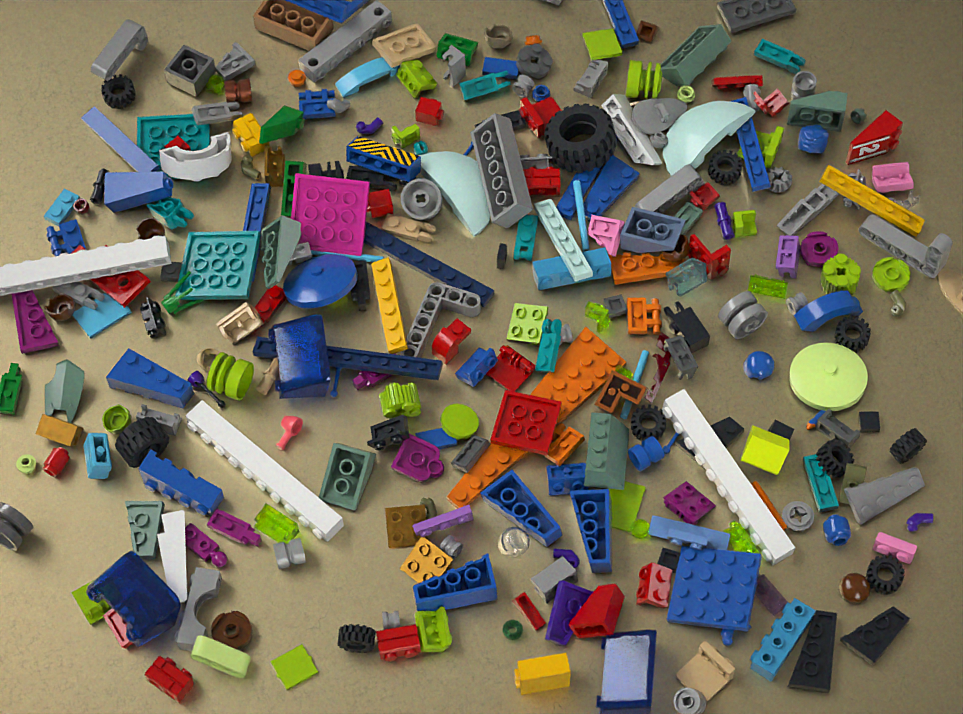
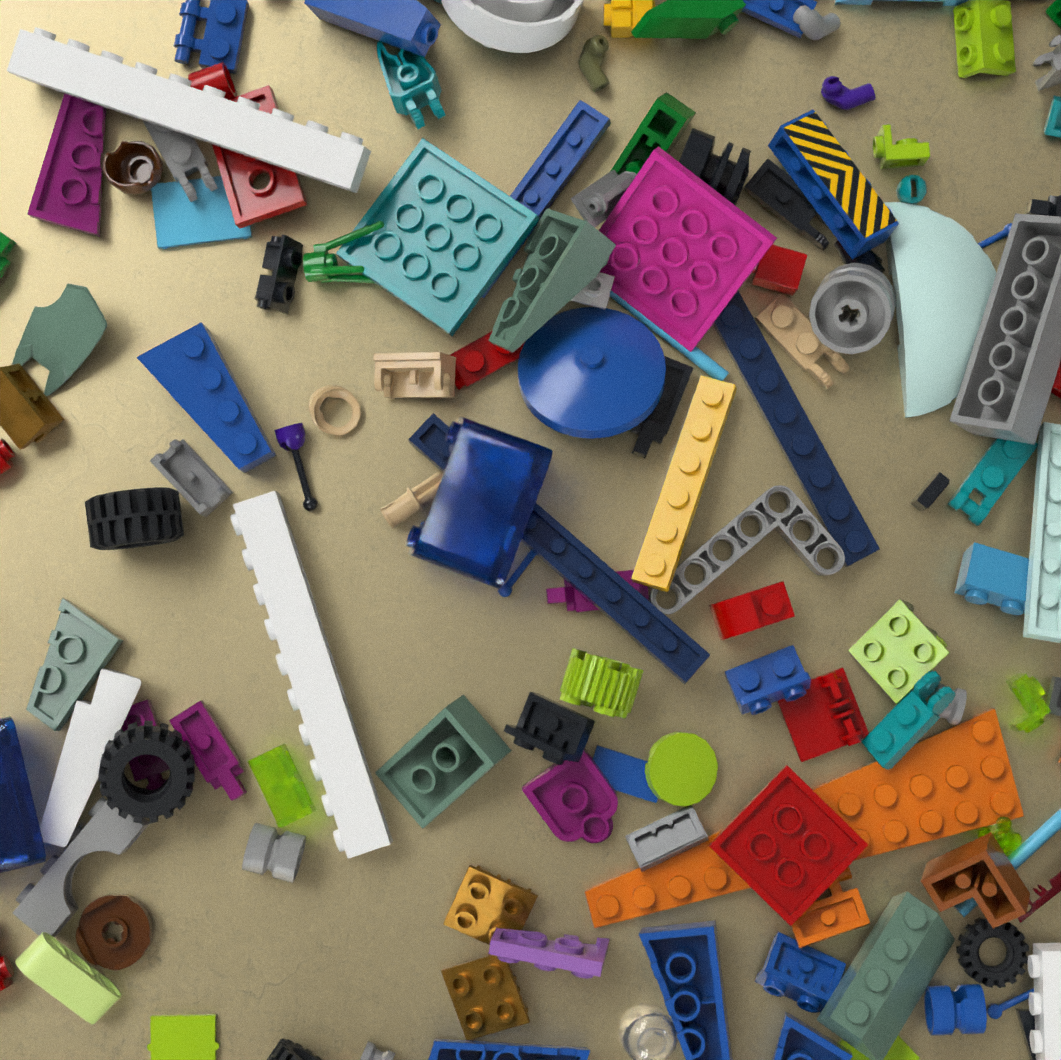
camera: 30 degrees right, 25 degrees up
medium azure brick [83,433,112,479] -> none
lime hair [102,404,132,434] -> none
reddish brown hair [136,218,166,240] -> none
blue wedge [138,449,224,516] -> none
dark grey plate [160,262,182,282] -> none
lime wheel [206,352,254,401] -> none
pearl gold hinge [264,145,285,187] -> none
coral bar [275,416,303,451] -> none
red brick [415,97,444,126] -> none
olive arm [420,498,437,520] -> none
light grey wheel [439,535,463,559] -> none
none -> black tyre [98,721,195,823]
none -> light grey hinge [571,170,637,227]

